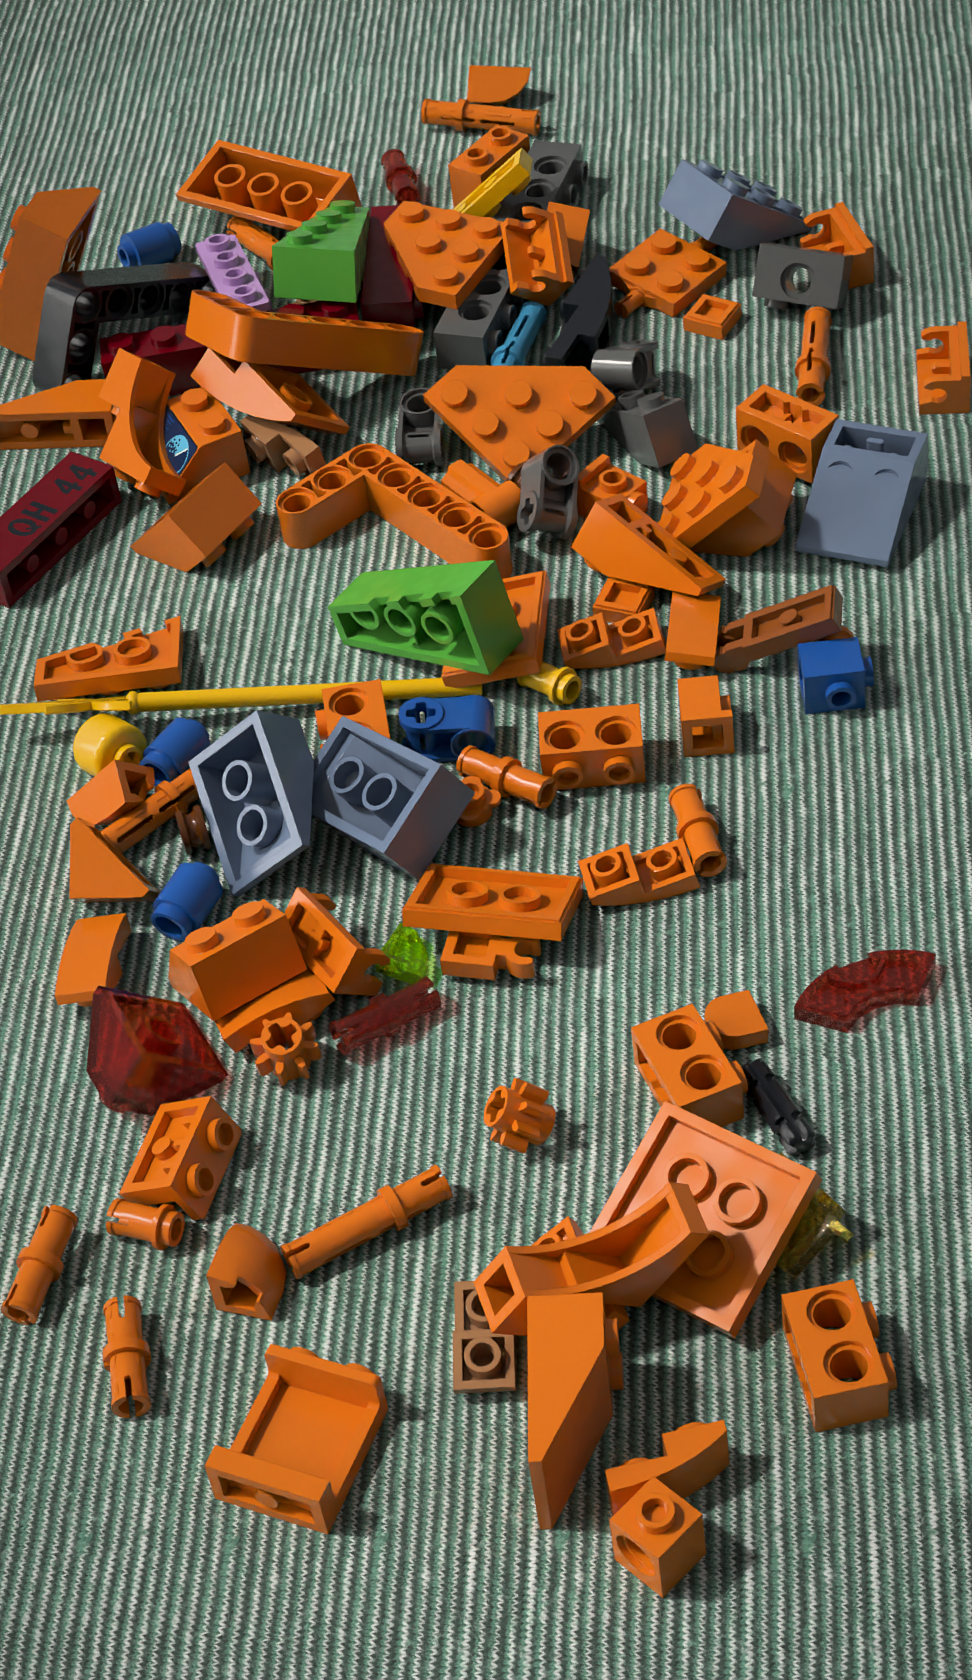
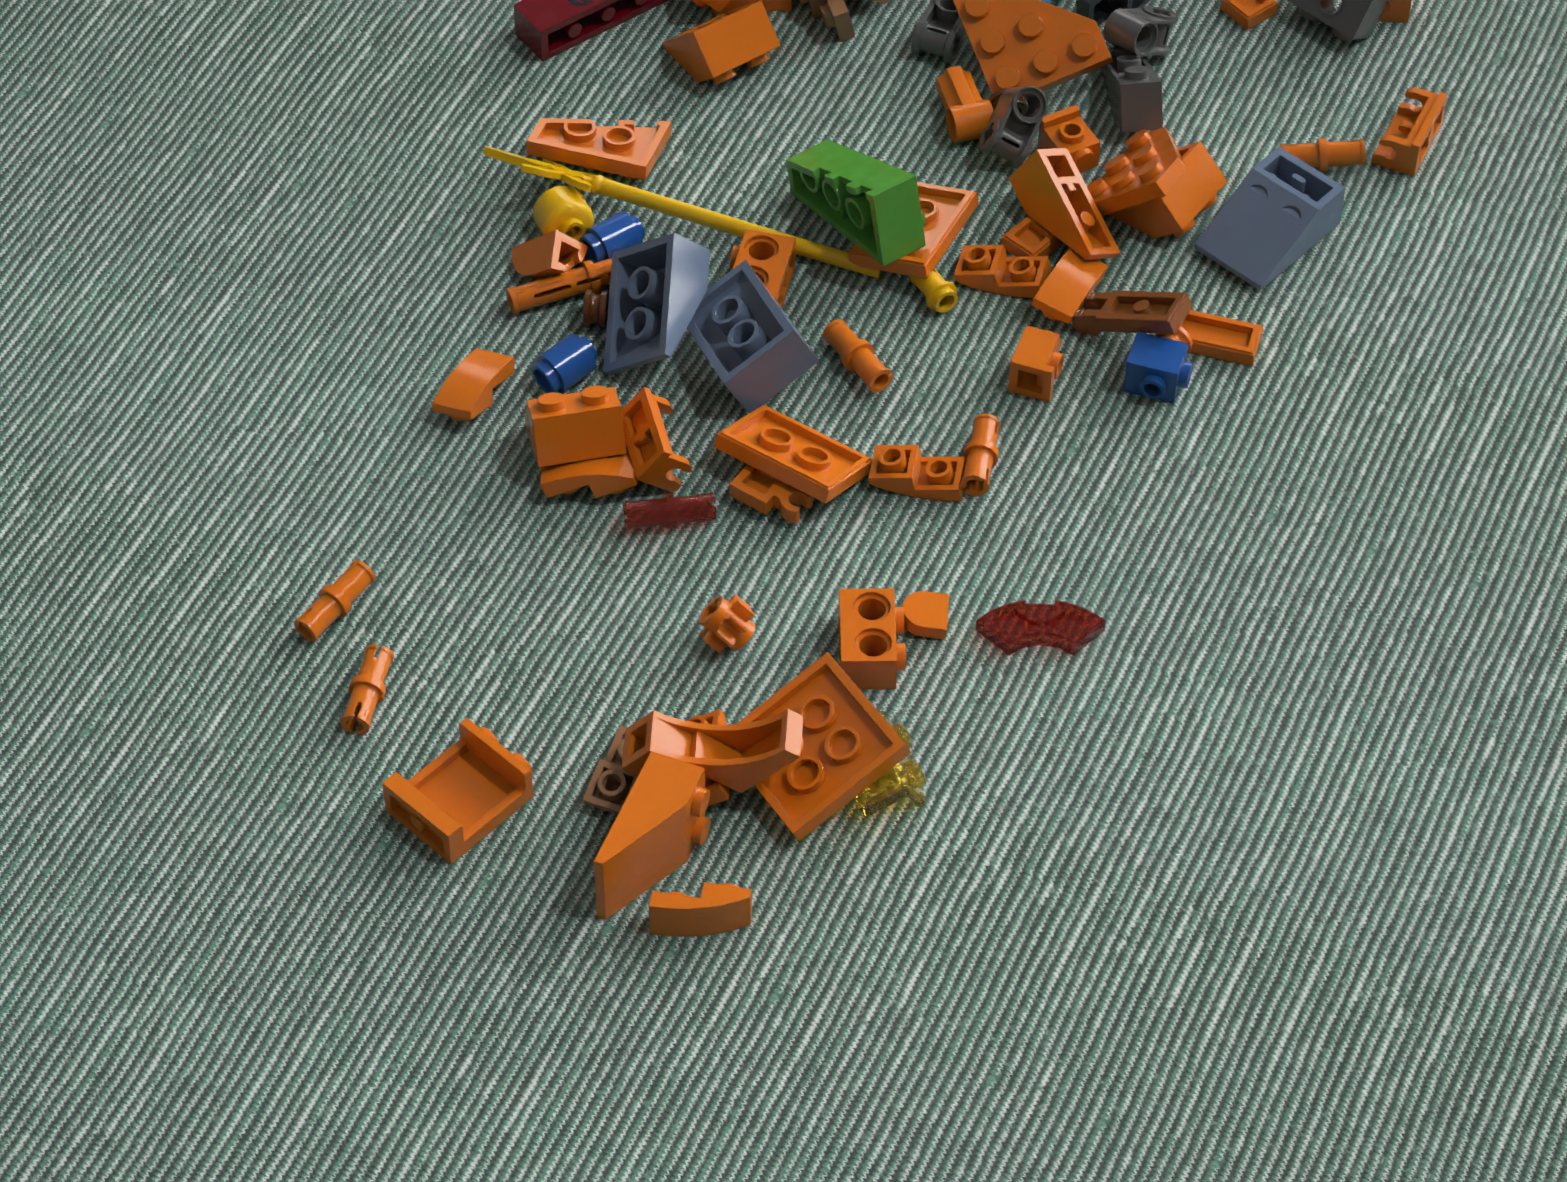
camera: 15 degrees right, 5 degrees up
orange slope [69,817,160,903] -> none
clear red slope [86,986,228,1116] -> none
orange pin [106,1198,185,1250] -> none
orange bracket [119,1096,242,1220] -> none
orange brick [206,1223,287,1321] -> none
orange gear [250,1012,322,1086] -> none
orange beam [276,443,513,579] -> none
orange pin [280,1164,453,1280] -> none
clear neon green tile [375,923,430,988] -> none
blue piece [398,695,496,762] -> none
orange plate [457,776,501,827] -> none
orange brick [538,703,646,790] -> none
orange brick [609,1476,706,1598] -> none
orange brick [736,384,839,484] -> none
black axle [742,1059,815,1156] -> none
orange brick [781,1279,897,1433] -> none
orange pin [795,307,832,406] -> none
none -> orange tile [1180,310,1263,367]
none -> orange pin [1279,138,1366,172]

